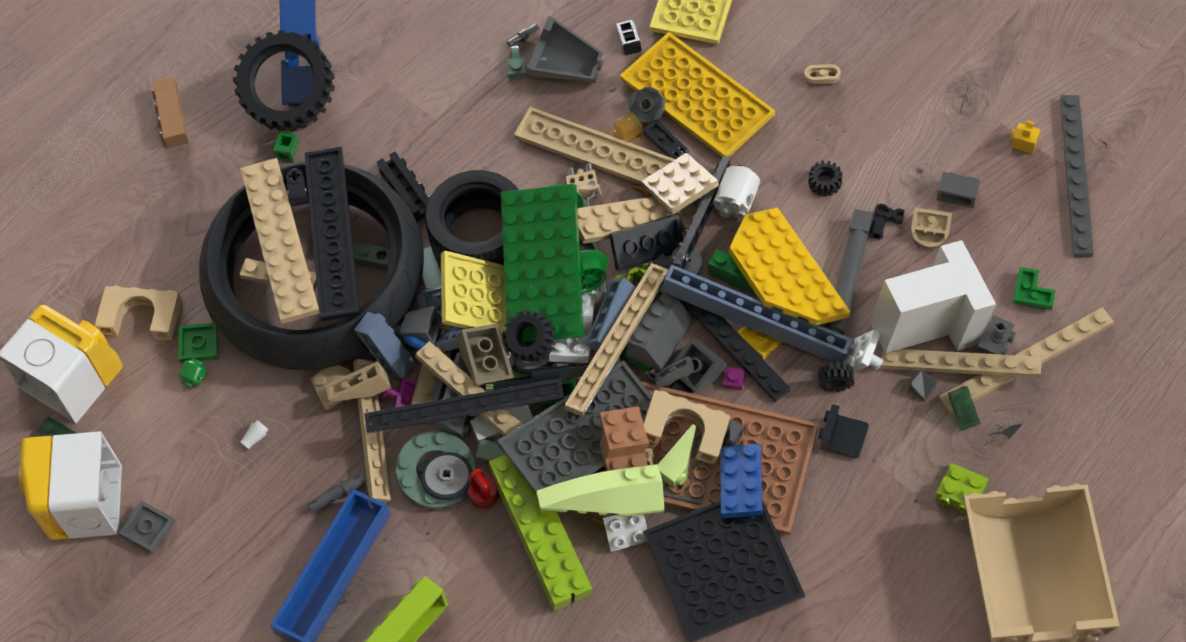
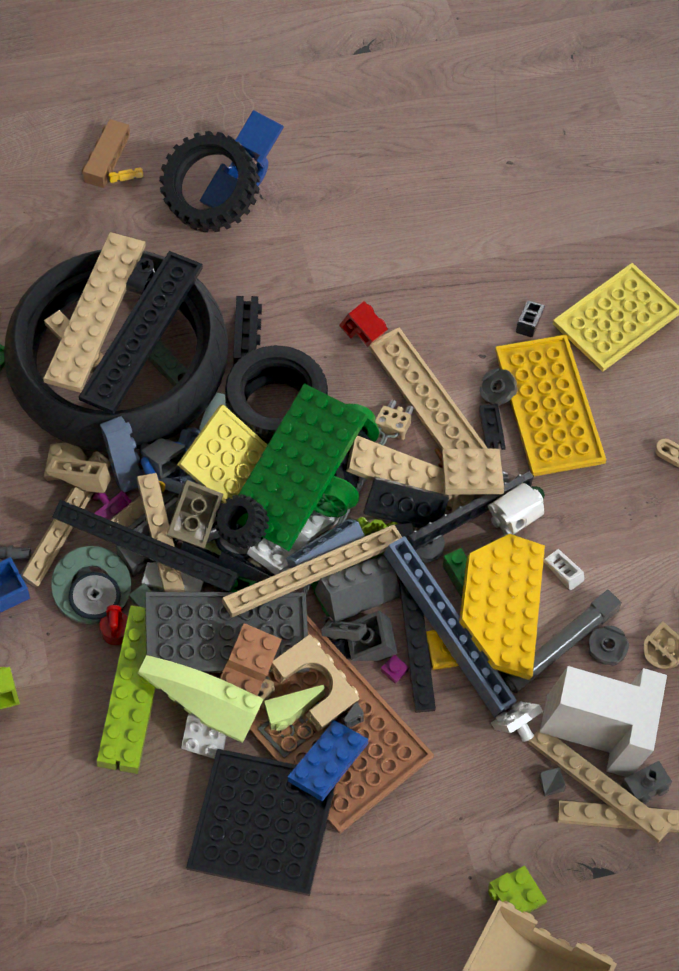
camera: 25 degrees right, 0 degrees up
green brick [273,132,299,163] -> none
dark grey bar [507,23,539,47] -> none
sand green plate [507,46,526,78] -> none
dark grey cone [525,16,604,84] -> none
clear yellow brick [613,112,643,142] -> none
black tyre [808,160,842,197] -> none
black tyre [818,362,855,392] -> none
black bracket [818,404,869,458] -> none
black bar [870,204,905,240] -> none
clear green plate [947,386,981,431] -> none
none -> yellow axle [109,167,143,183]
none -> red brick [339,301,388,347]
none -> white slope [544,549,584,590]
none -> dark grey plate [588,625,629,666]

